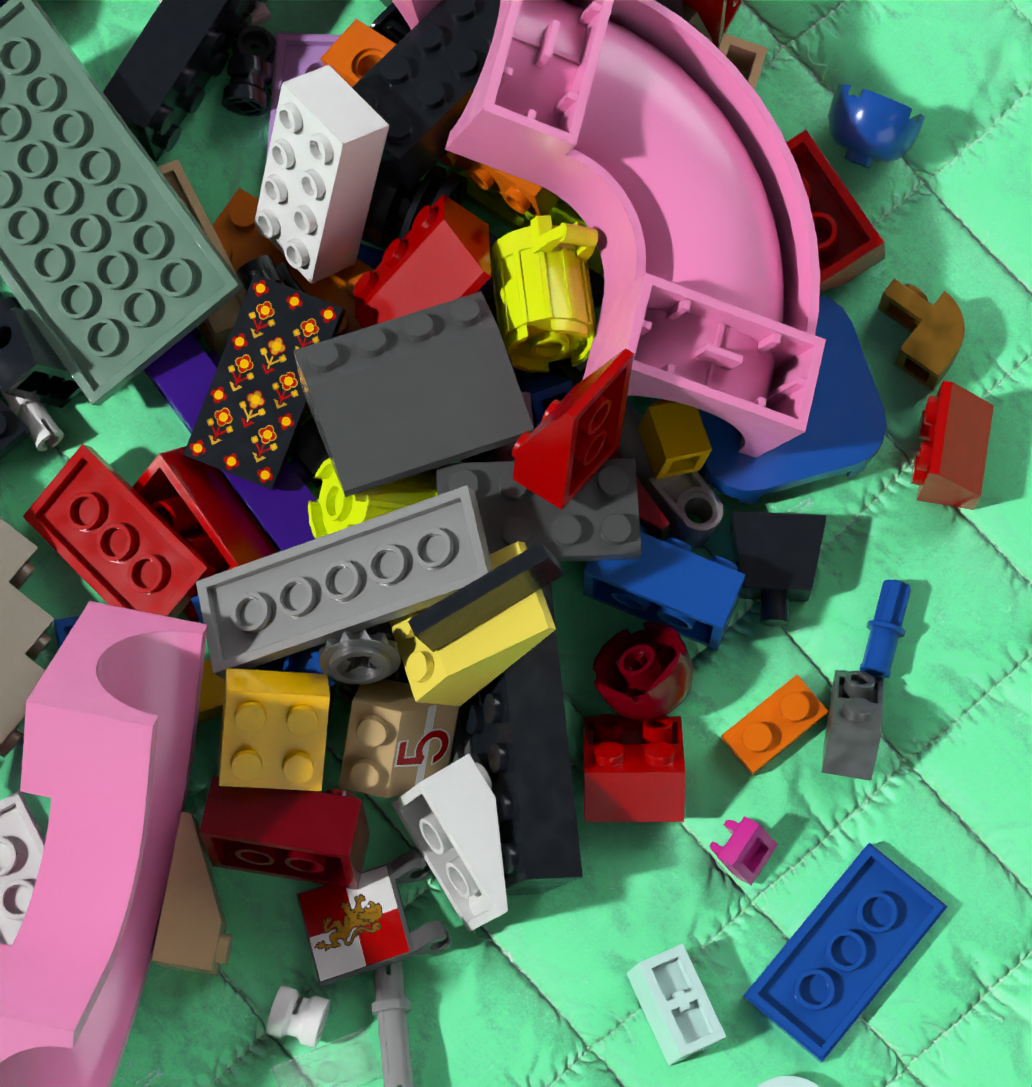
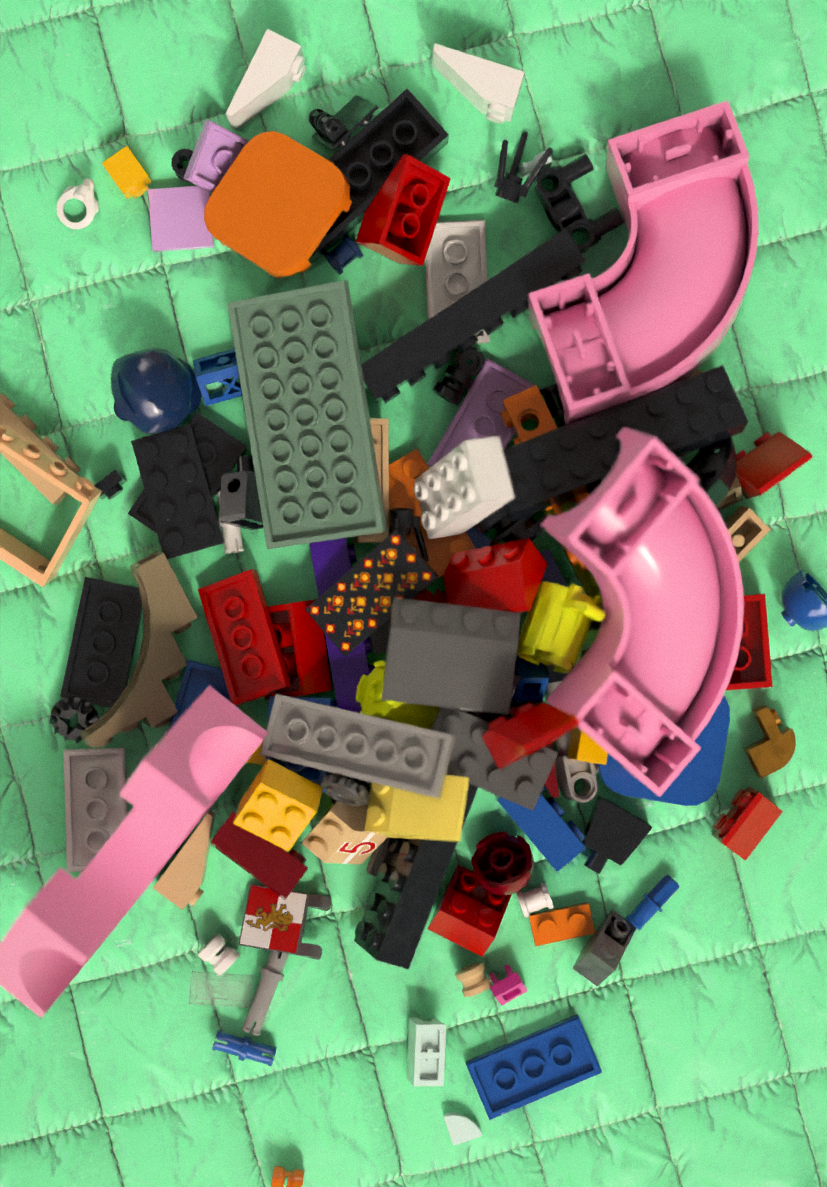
camera: 20 degrees right, 15 degrees up
white slope [391,754,508,932] -> none
black tile [408,543,565,652] -> none
none -> tan wheel [455,962,492,997]
none -> white bush [516,882,554,918]

